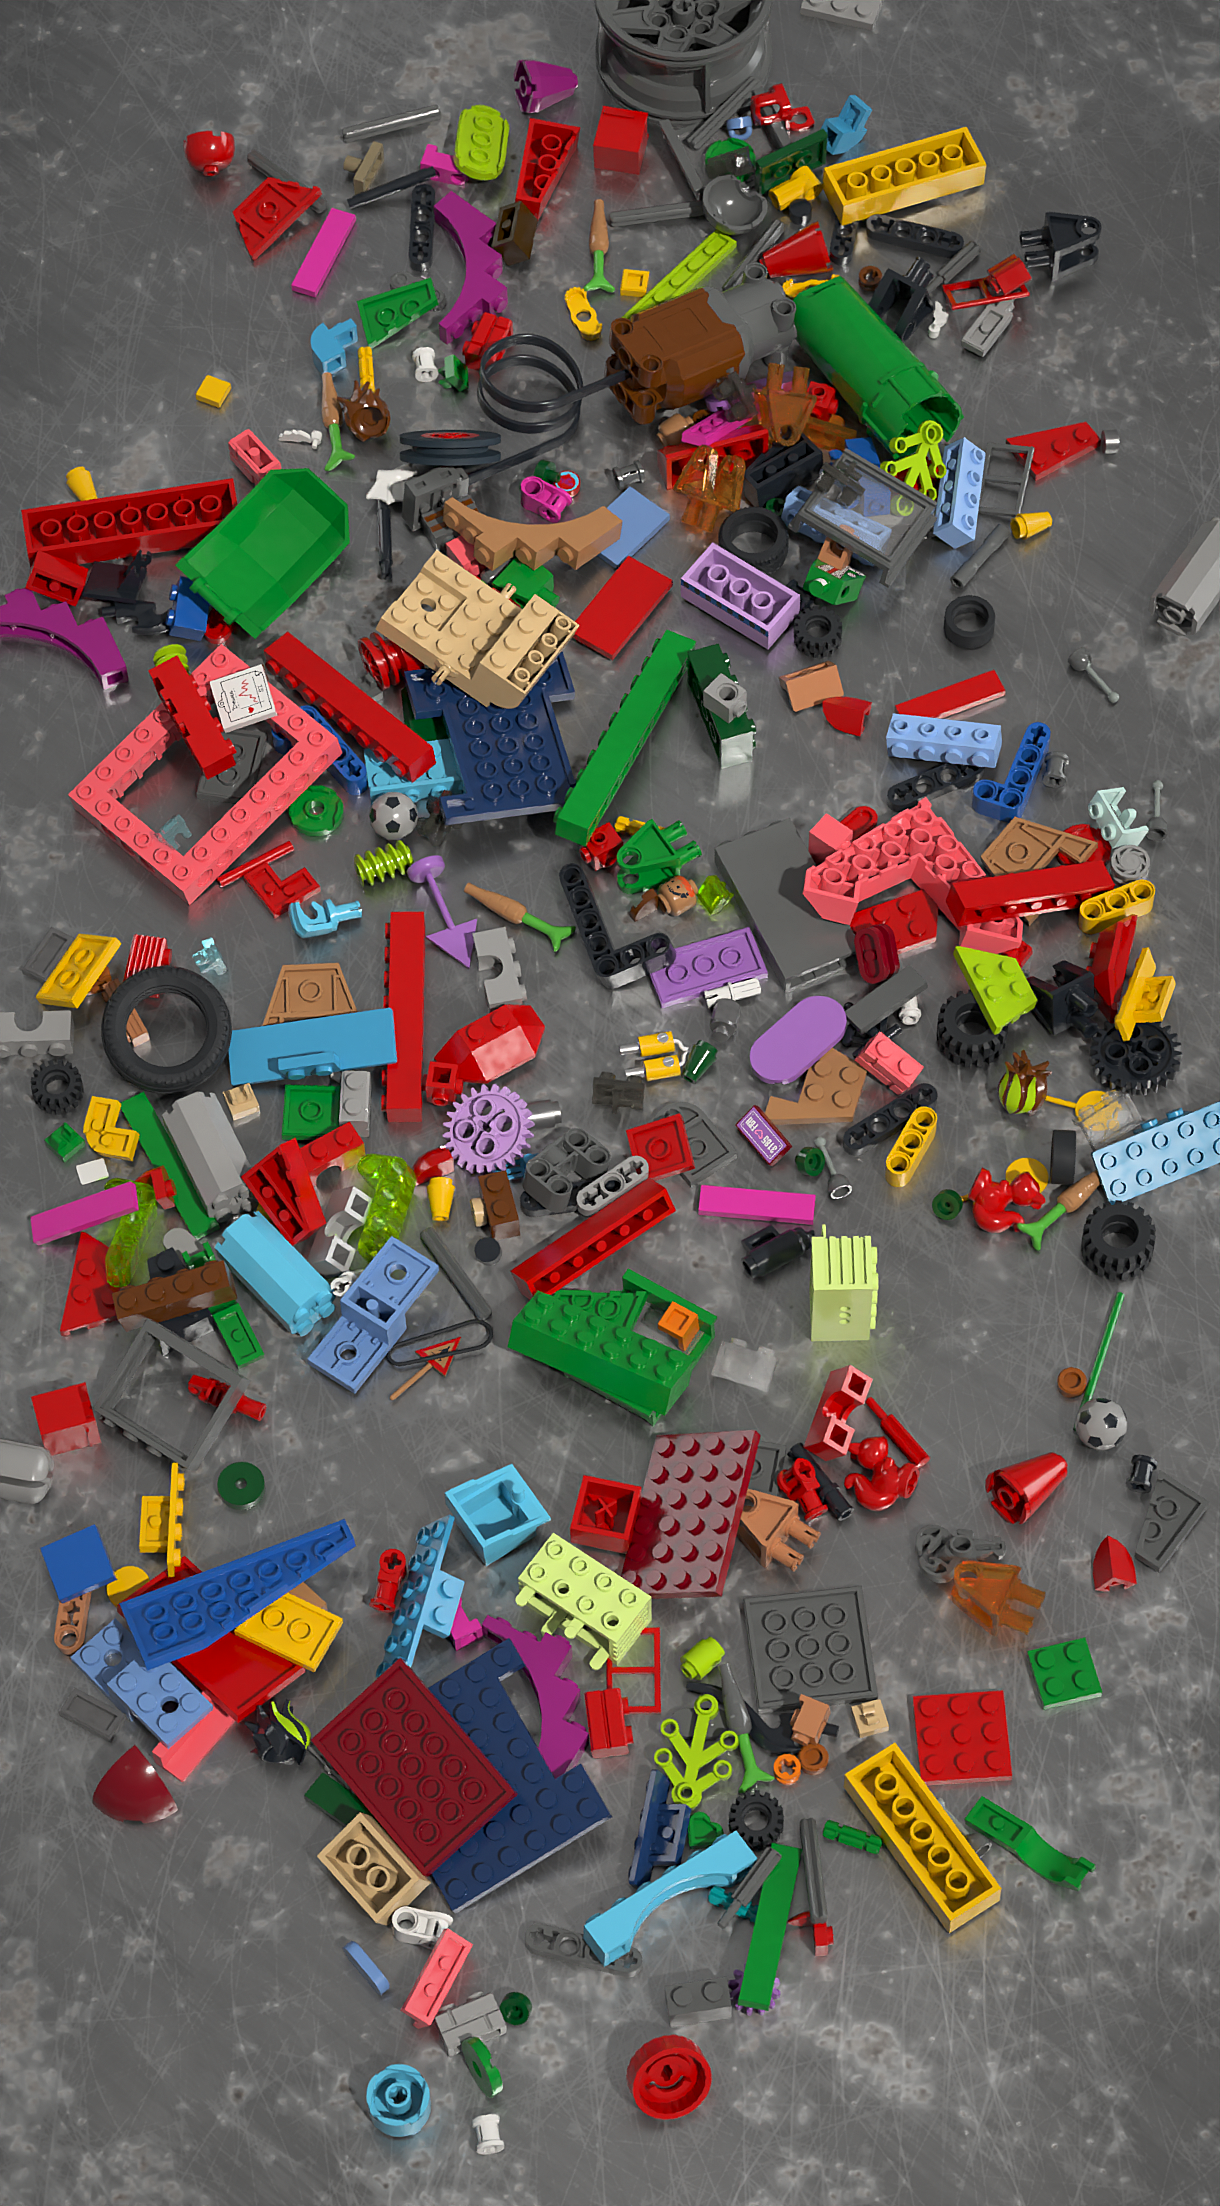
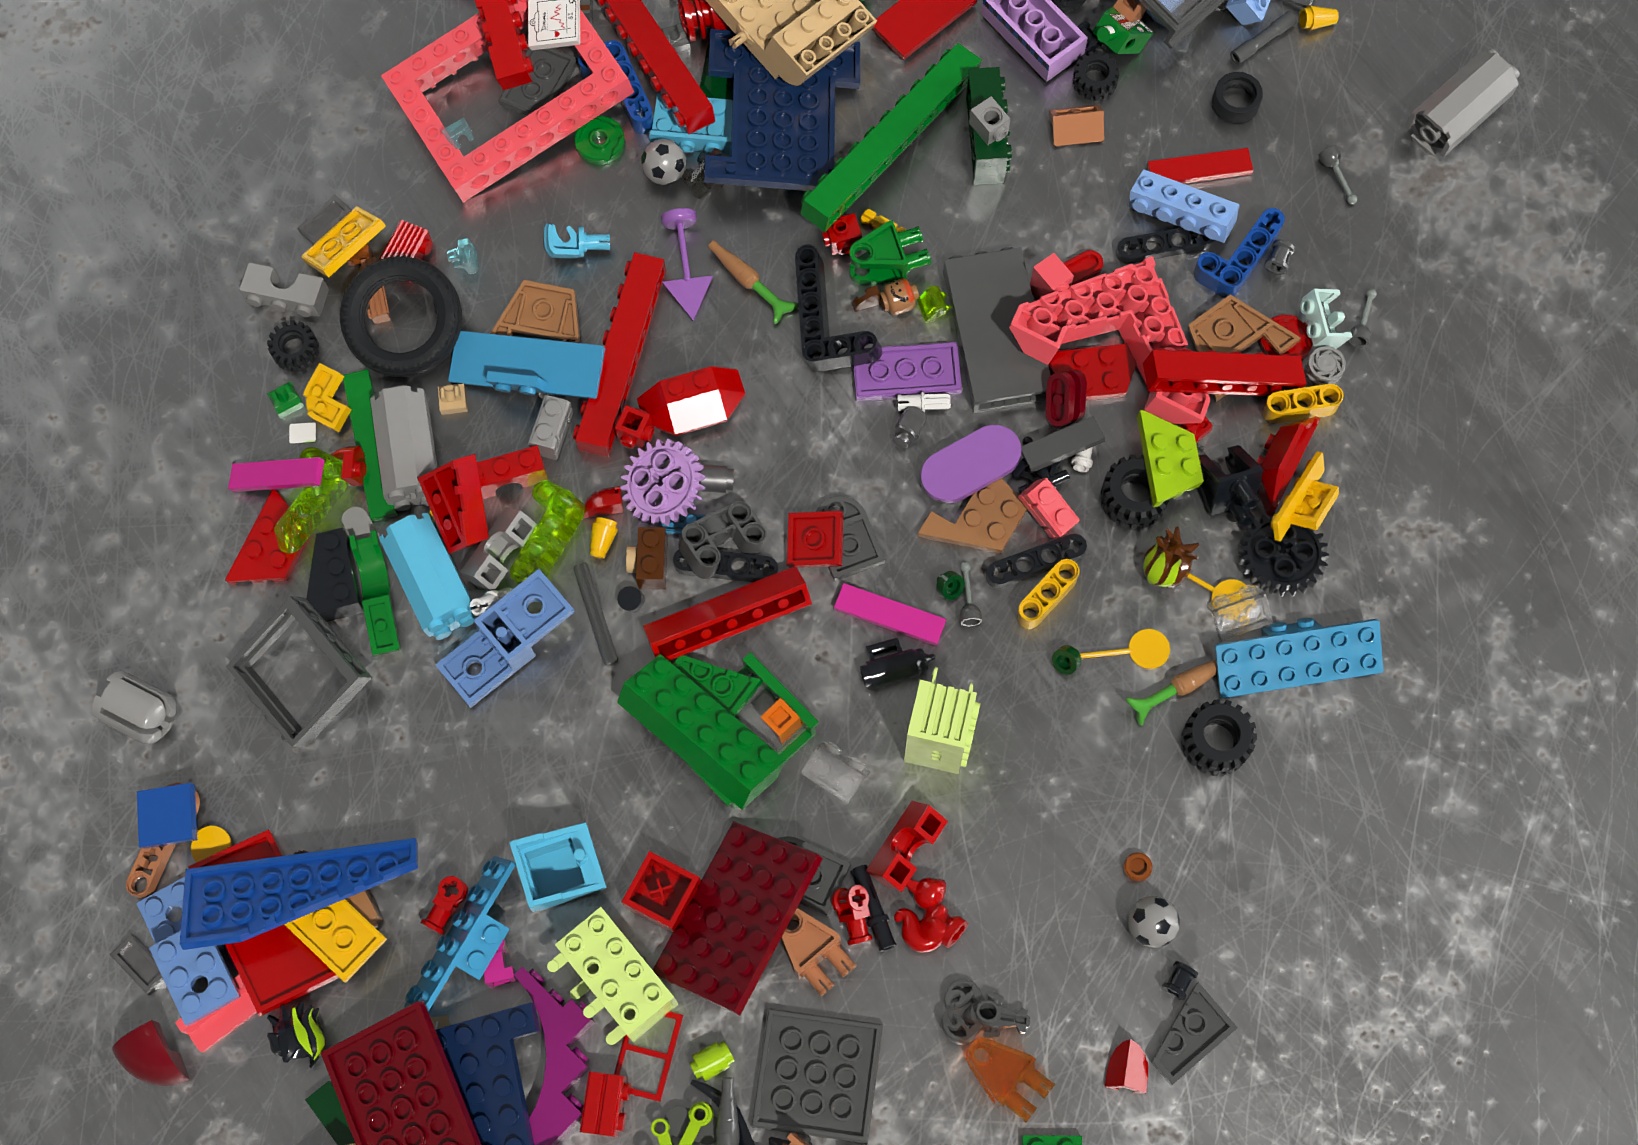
camera: 15 degrees right, 10 degrees up
red piece [31,1382,101,1456] -> none
reddish brown brick [112,1260,238,1332] -> none
yellow bracket [139,1463,185,1577] -> none
red hinge [188,1374,267,1421] -> none
red bar [216,841,294,888] -> none
dark green piece [217,1462,265,1510] -> none
red tile [243,862,321,919] -> none
green plate [282,1085,341,1140] -> none
lime piece [354,840,414,889] -> none
black piece [387,1319,493,1367] -> none
piece [389,1337,461,1401] -> none
light grey arch [472,927,527,1013] -> none
light grey beam [577,1156,649,1217] -> none
clear smoke hips [592,1072,645,1115] -> none
yellow piece [619,1031,690,1081] -> none
dark green cone [681,1040,718,1084] -> none
tile [735,1105,793,1166] -> none
red brick [822,697,872,736] -> none
red axle [865,1397,930,1469] -> none
red animal [968,1167,1045,1233] -> none
red cone [985,1452,1068,1525] -> none
black tyre [1050,1130,1076,1185] -> none
green axle [1073,1292,1125,1431] -> none

